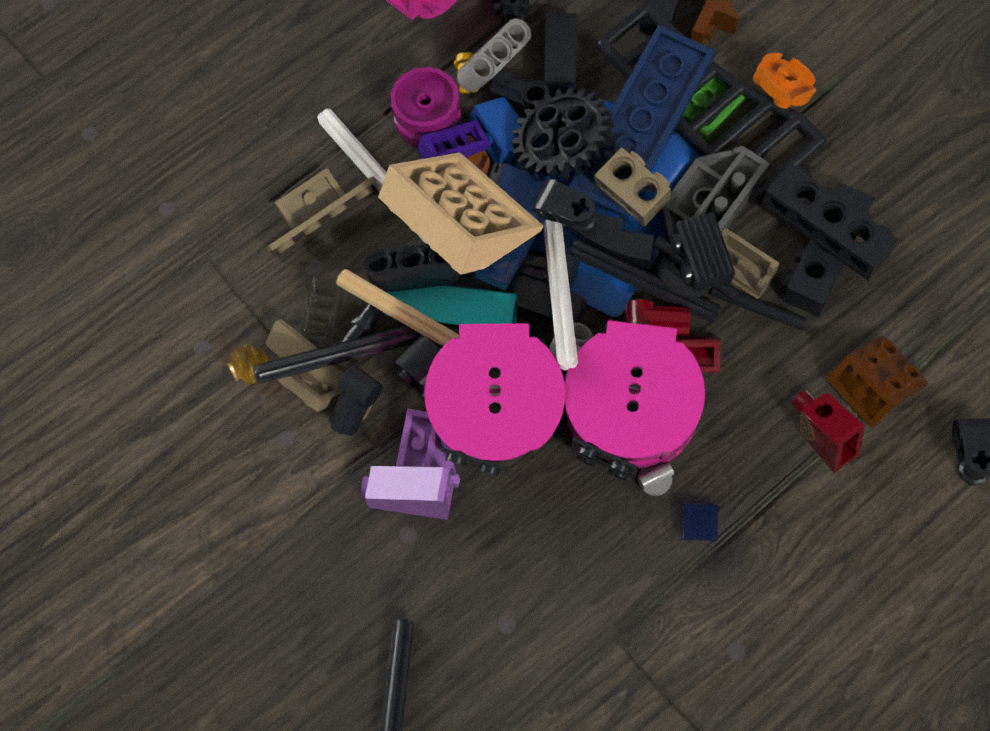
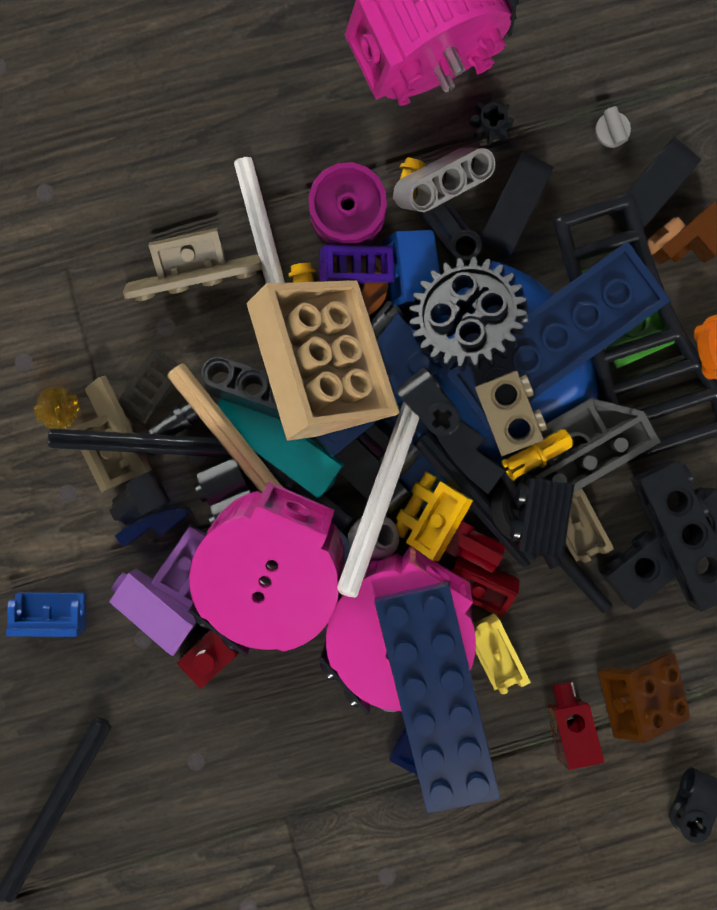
camera: 20 degrees right, 20 degrees up
none -> blue hinge [6,592,86,637]
none -> clear blue slope [115,507,192,547]
none -> dark red torso [176,629,239,689]
none -> dark blue plate [374,581,500,814]
none -> yellow plate [396,471,473,562]
none -> light yellow hinge [473,614,531,694]
none -> yellow axle [502,429,573,481]
none -> medium nougat tile [647,217,686,255]

